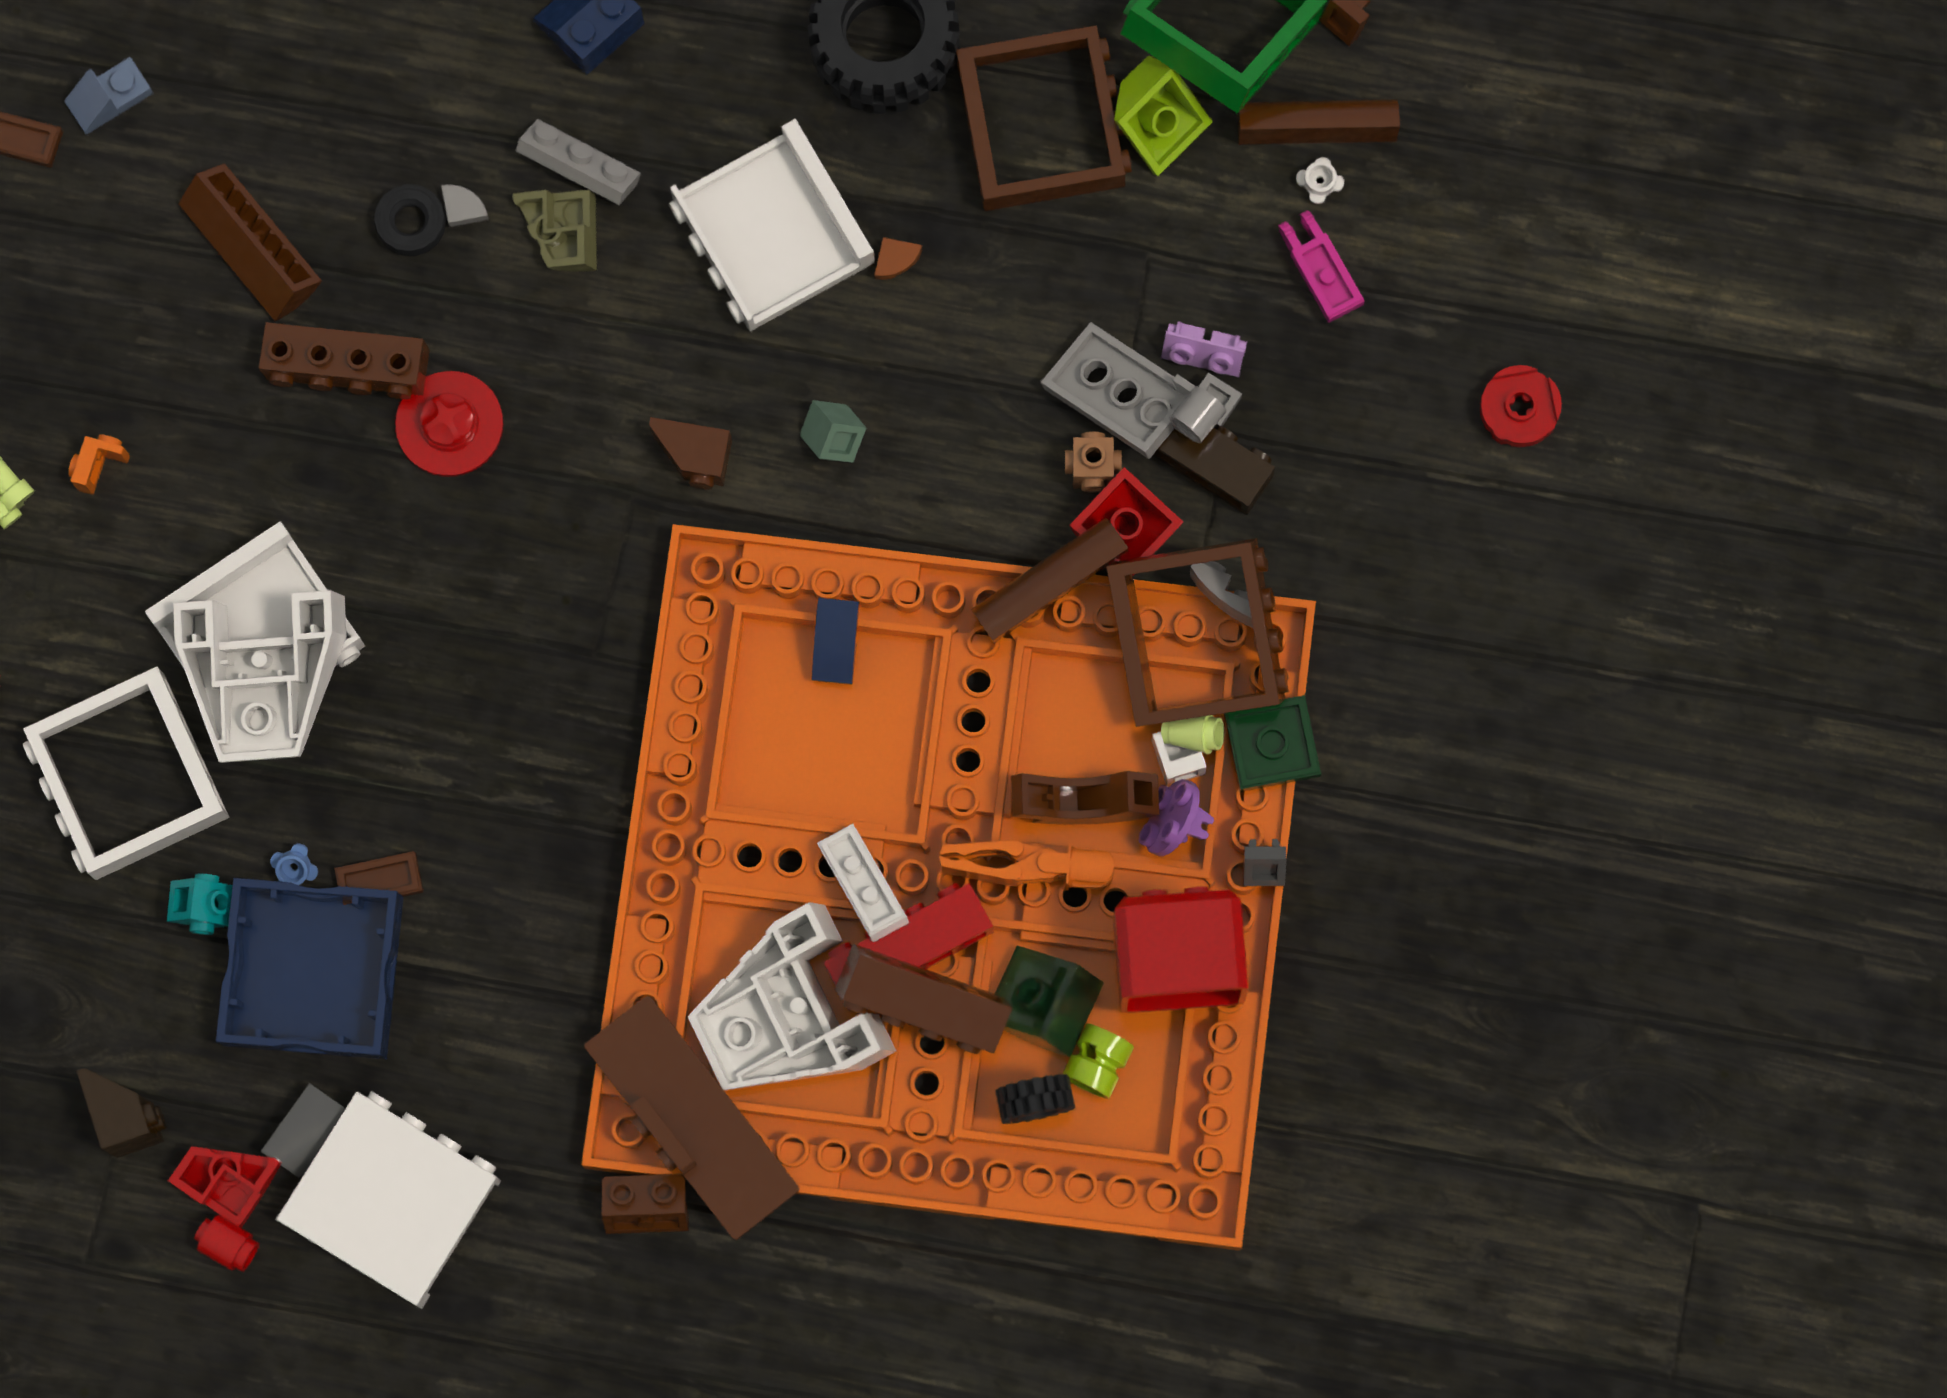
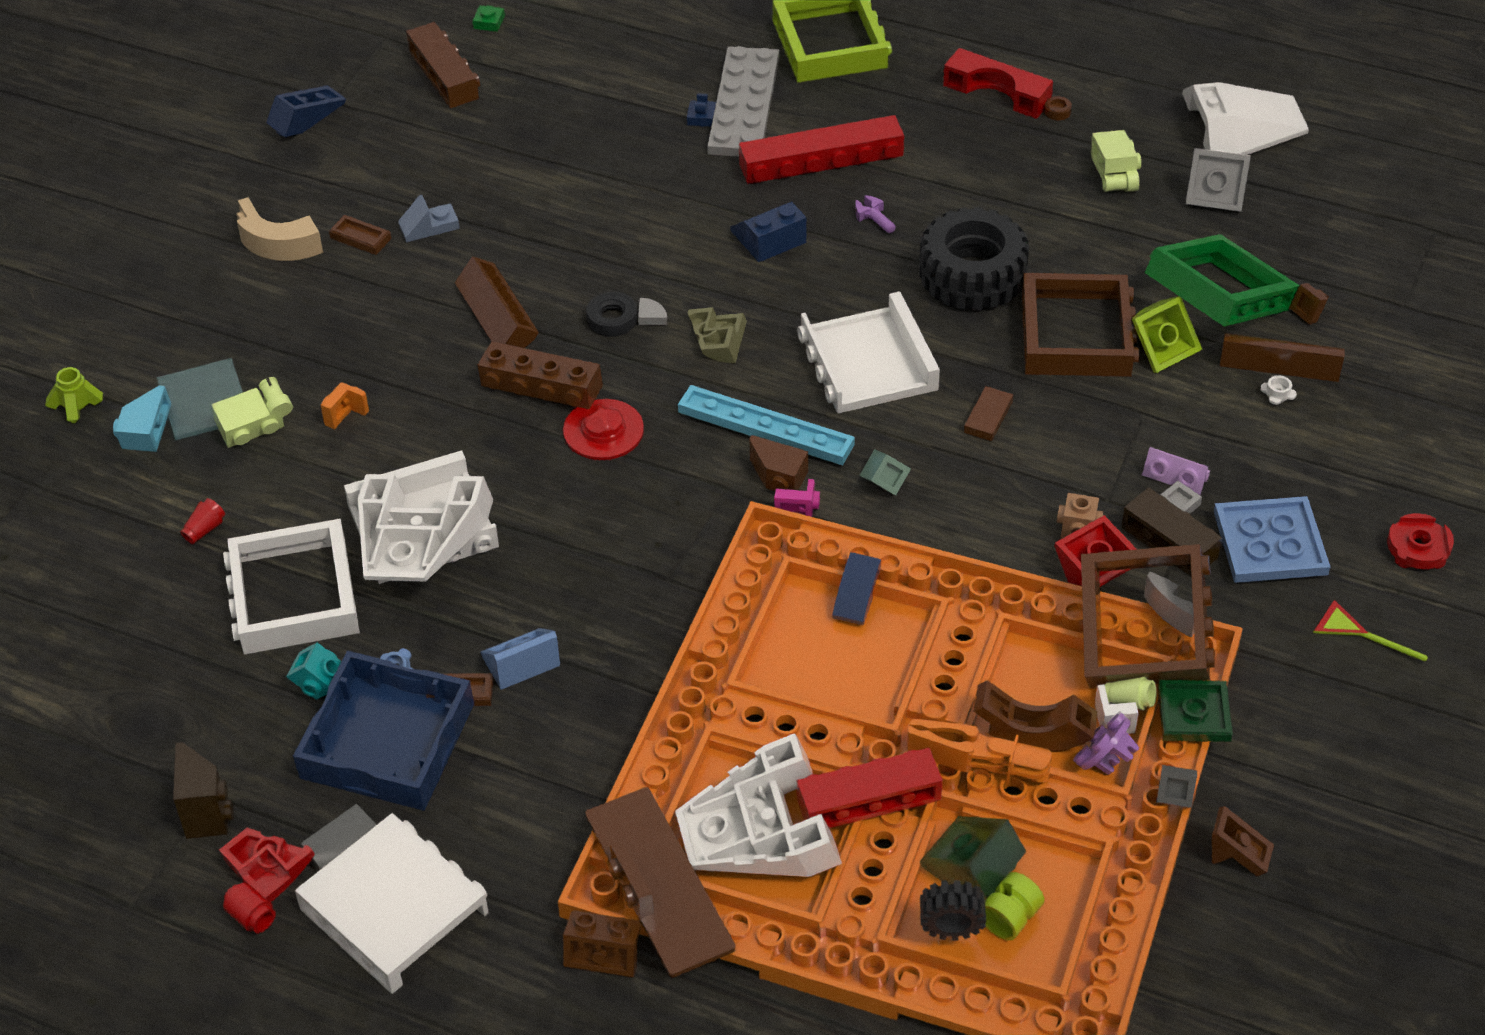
camera: 10 degrees right, 30 degrees down
light grey plate [516,119,641,205] -> none
white tile [817,824,909,942] -> none
reddish brown brick [835,944,1013,1054] -> none
dark orange tile [875,238,922,280] -> none
reddish brown brick [971,517,1128,643] -> none
light grey hinge [1041,322,1226,459] -> none
red plate [1113,886,1249,1013] -> none
dark pink hinge [1278,210,1364,323] -> none
none -> medium blue slope [480,628,560,690]
none -> medium azure plate [678,385,855,465]
none -> dark pink bracket [774,479,820,517]
none -> reddish brown tile [964,386,1014,441]
none -> reddish brown slope [1212,806,1274,876]
none -> medium blue plate [1214,496,1330,583]
none -> lime piece [1313,600,1428,661]

